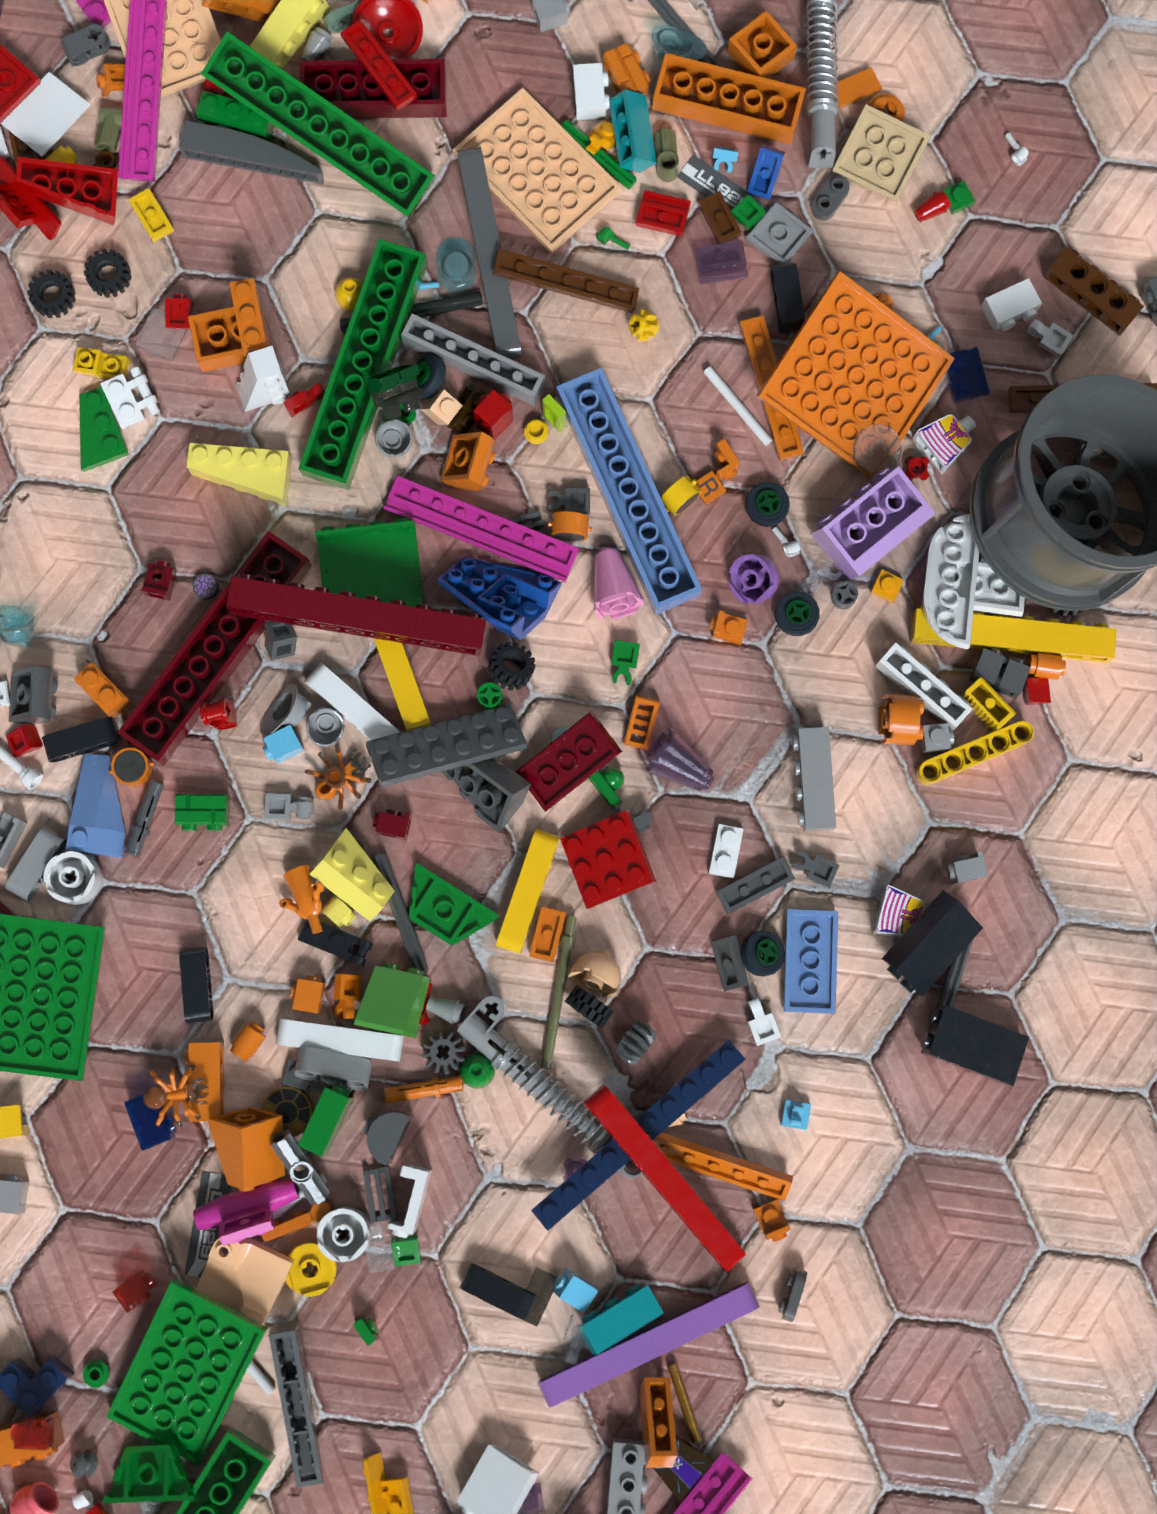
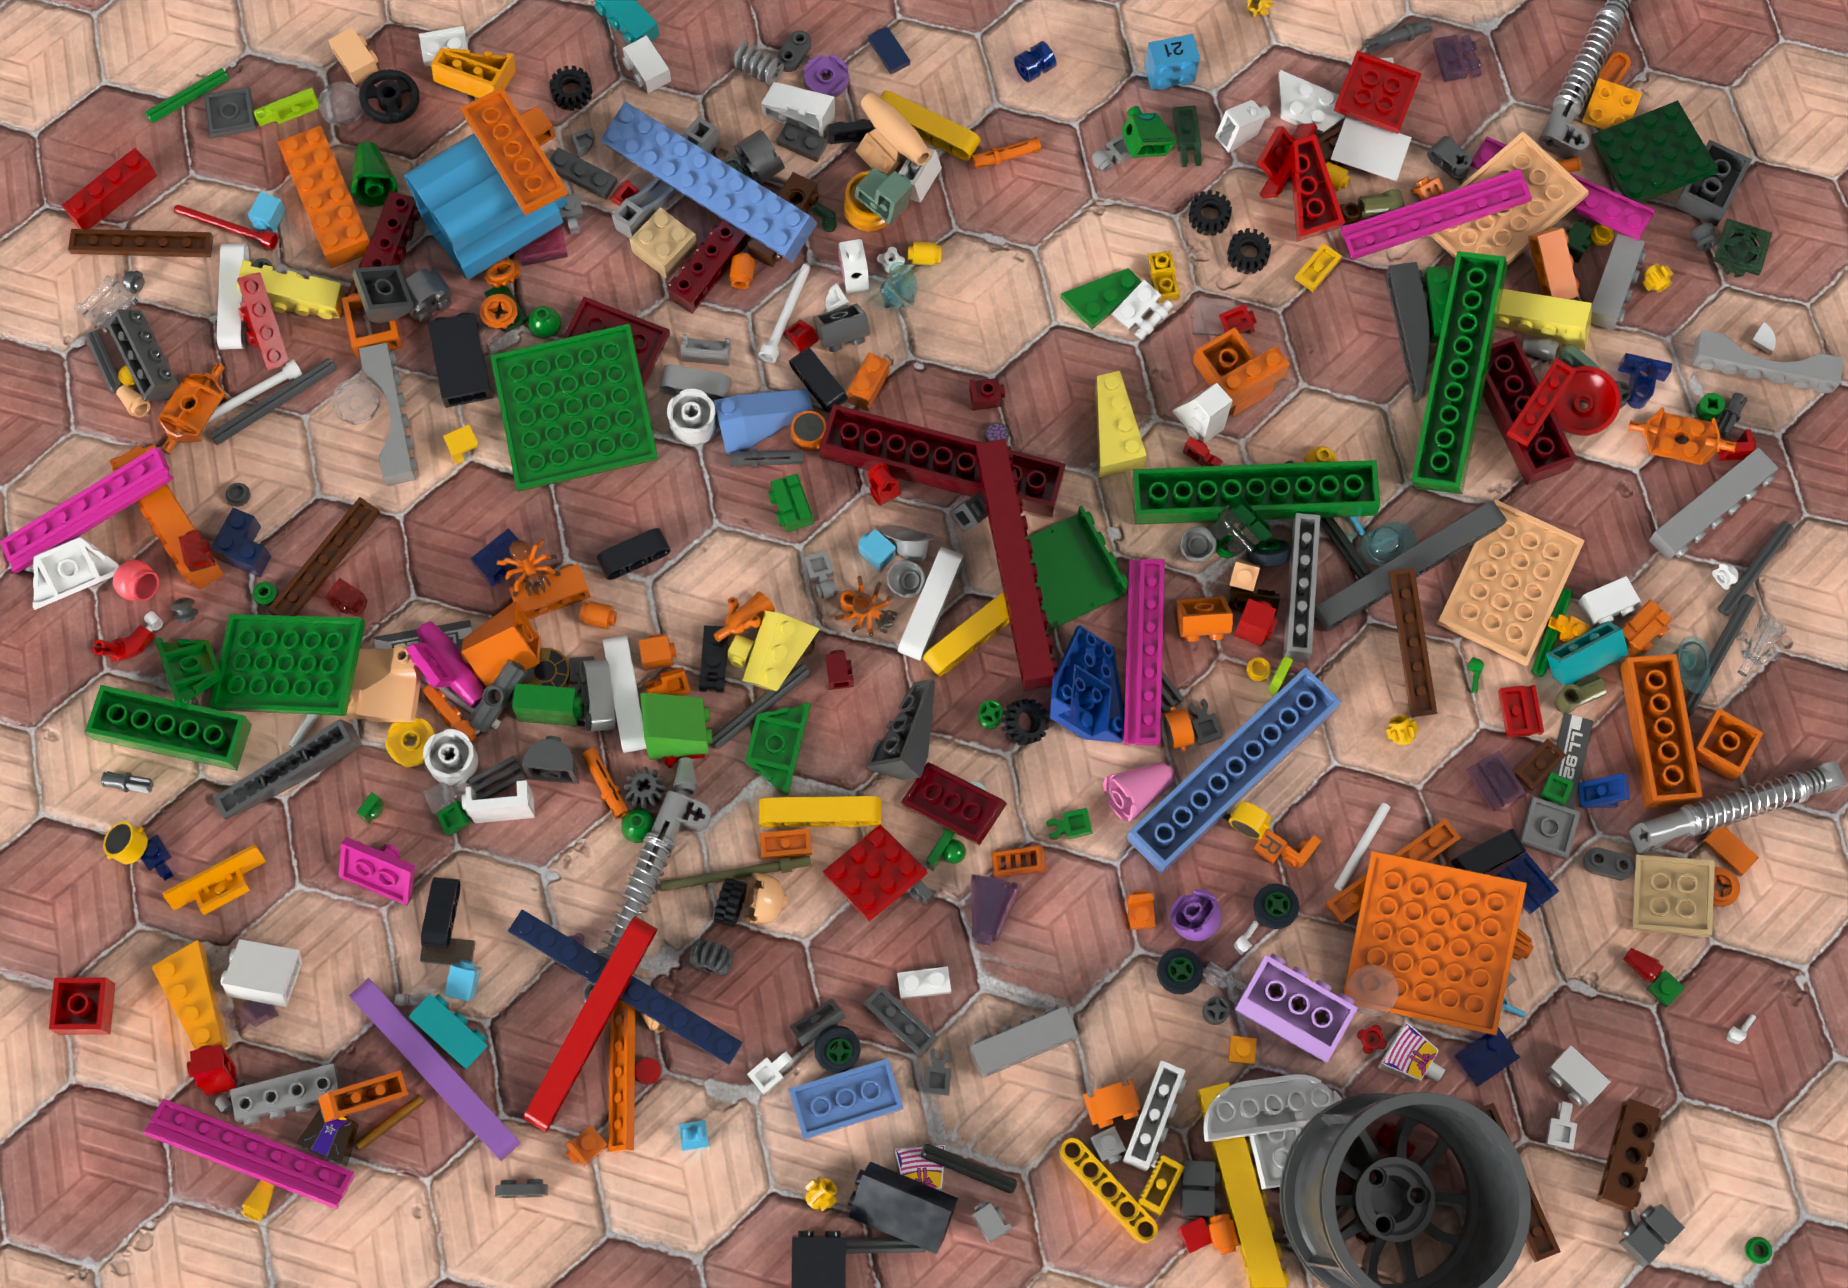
camera: 70 degrees right, 10 degrees down
dark grey plate [366,704,527,788] -> none
medium azure tile [713,145,739,173] -> none
none -> reddish brown plate [268,497,380,616]
none -> dark pink plate [339,837,415,906]
none -> red tile [635,1058,661,1085]
none -> yellow gear [805,1176,837,1211]
none -> pearl dark grey axle [921,1144,1017,1193]
none -> clear blue plate [1496,852,1559,915]

